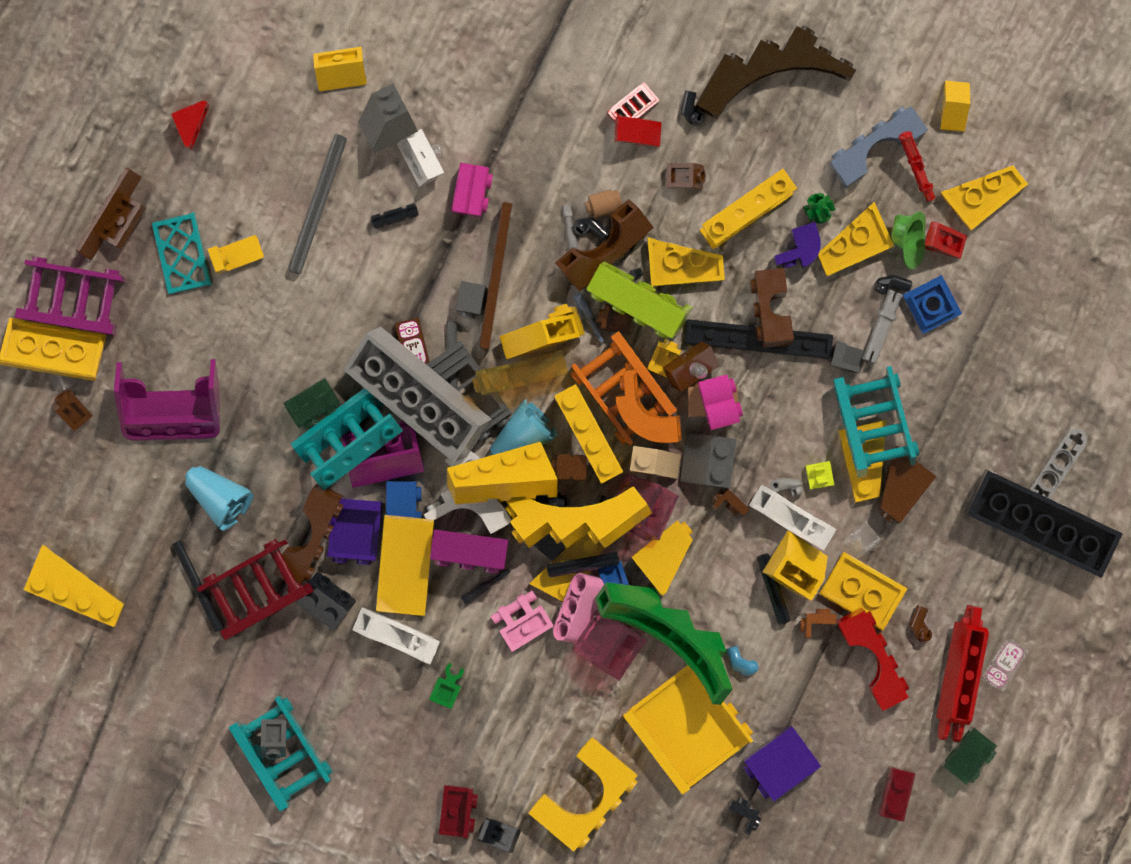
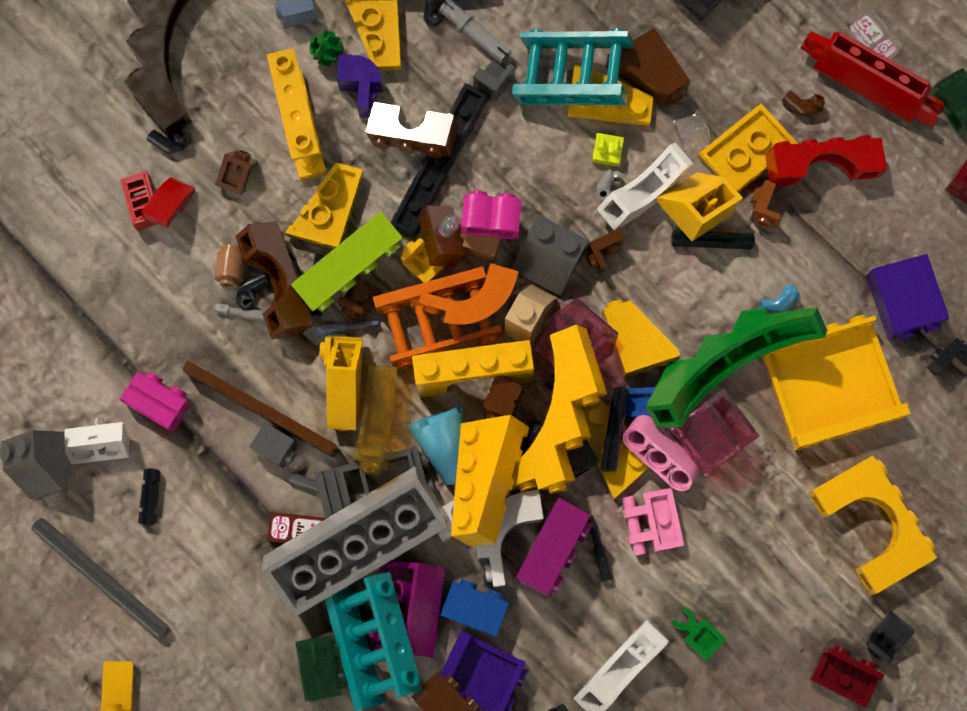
camera: 70 degrees left, 10 degrees down
yellow tile [376,515,434,616] -> none

